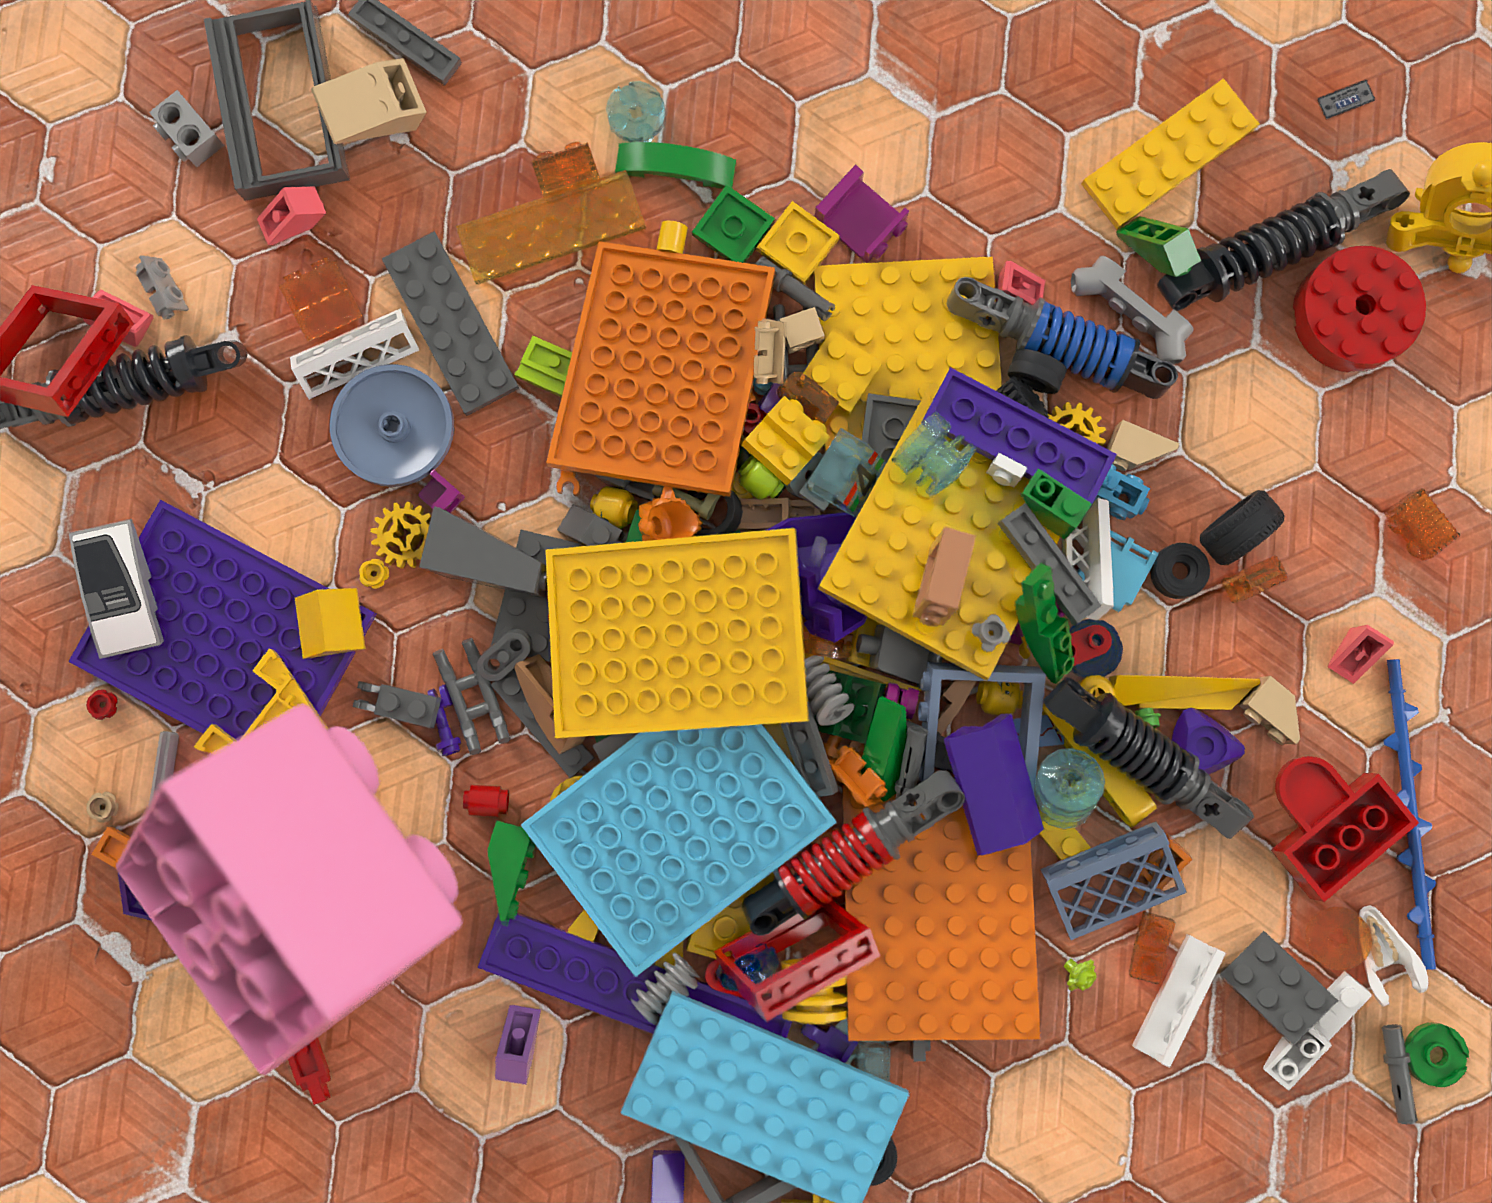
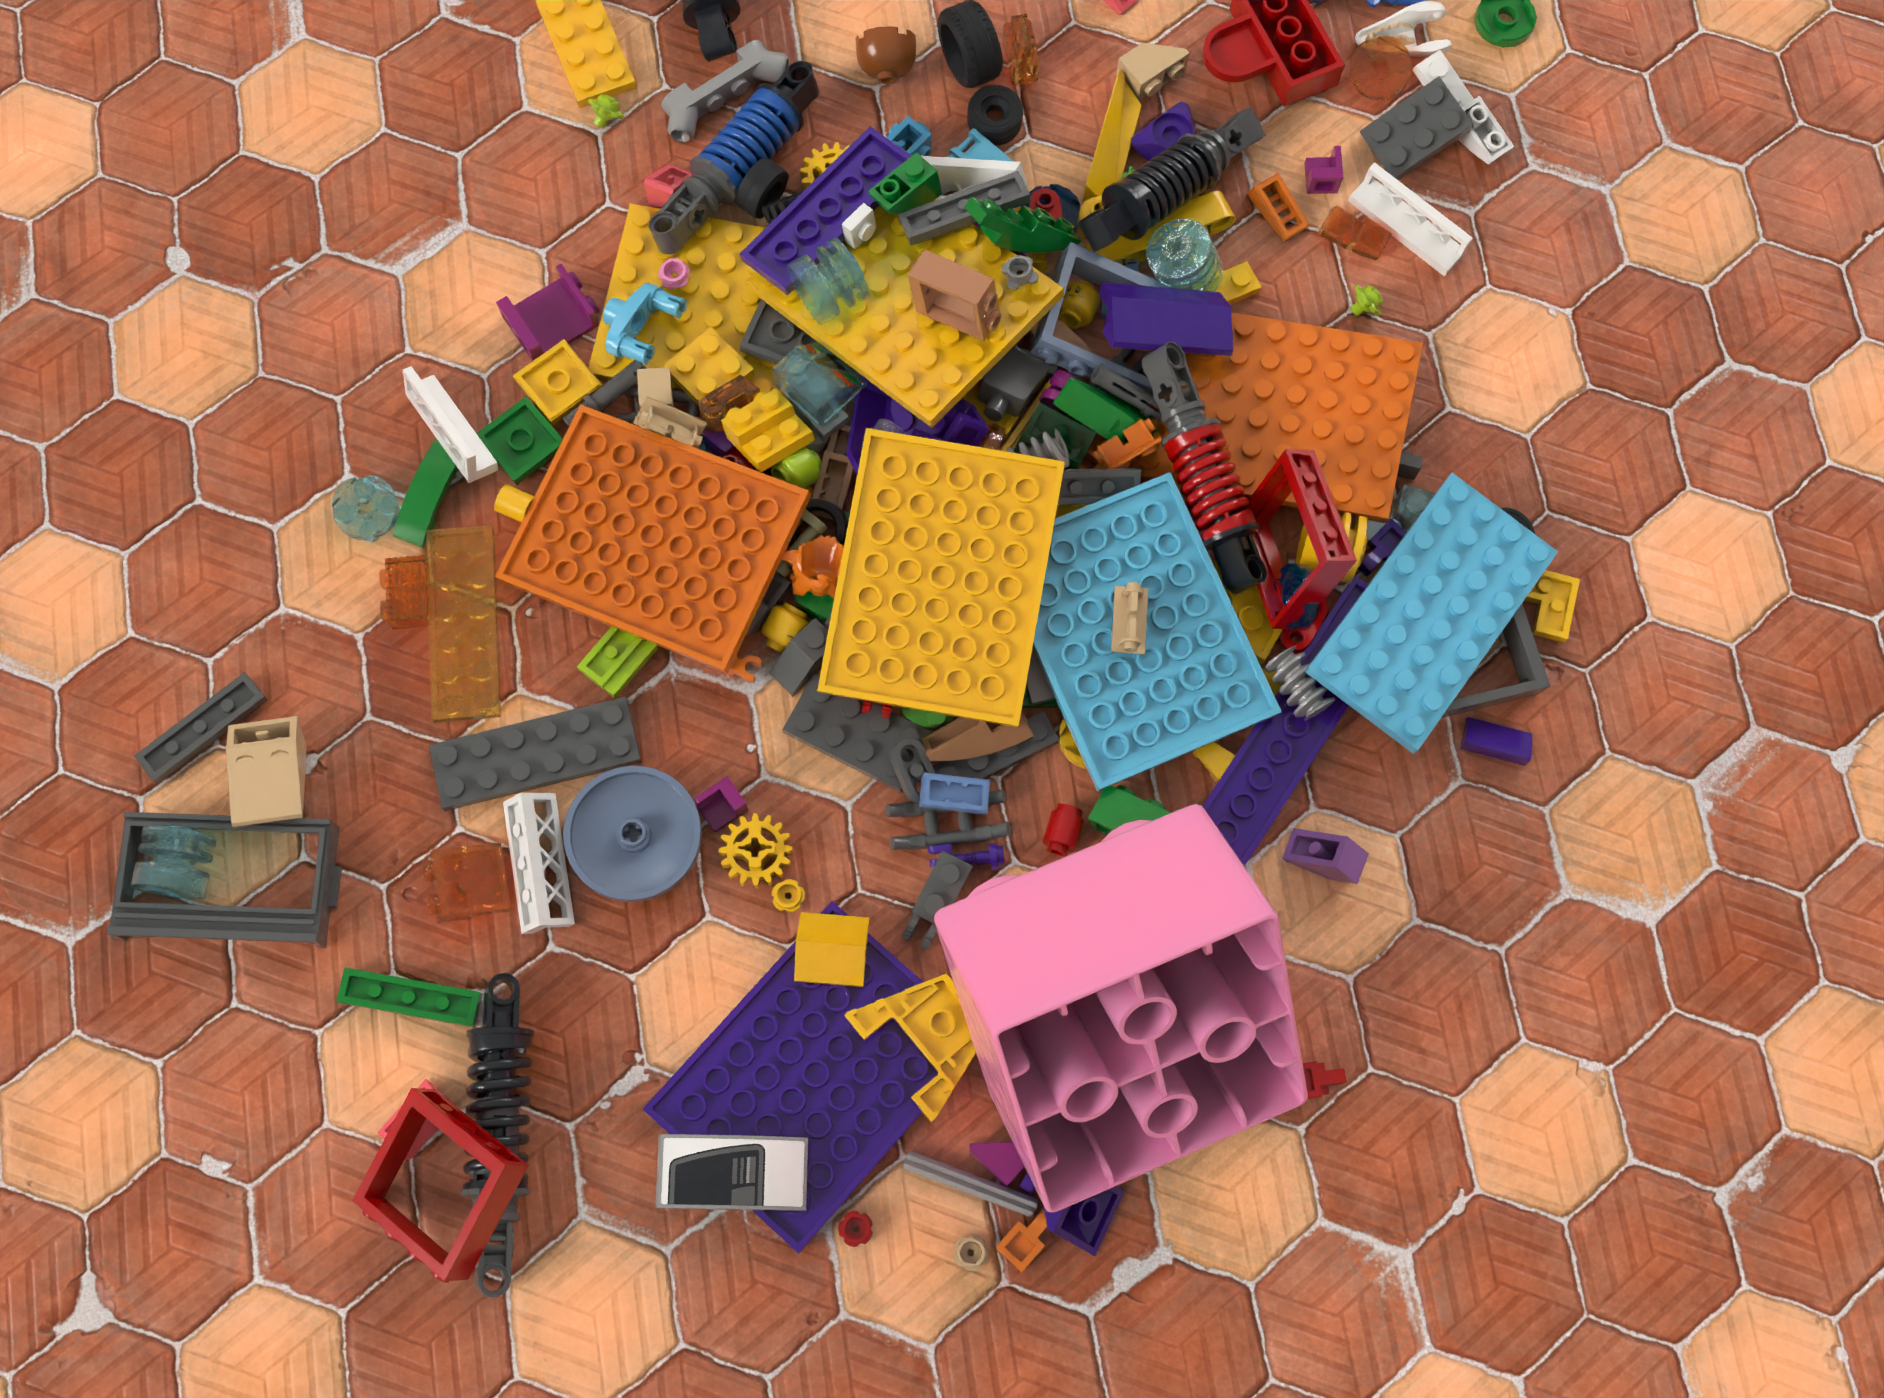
camera: 75 degrees left, 10 degrees down
light grey hinge [136,255,189,320] -> none
light grey brick [149,90,224,167] -> none
coral slope [257,187,326,245] -> none
dark grey slope [419,507,548,598] -> none
sand blue fence [1040,821,1187,940] -> none
tan slope [1106,420,1180,471] -> none
green slope [1116,216,1201,277] -> none
dark grey pin [1382,1024,1418,1124] -> none
none -> clear light blue wheel [130,825,217,899]
none -> green plate [336,967,483,1028]
none -> white fence [403,366,498,483]
none -> lime plant [588,94,624,128]
none -> medium azure connector [603,283,687,365]
none -> bright pink plate [658,258,690,289]
none -> dark orange cylinder [855,26,916,84]
none -> medium blue plate [919,772,990,815]
none -> tan hinge [1111,582,1148,655]
none -> magenta panel [1304,146,1343,194]

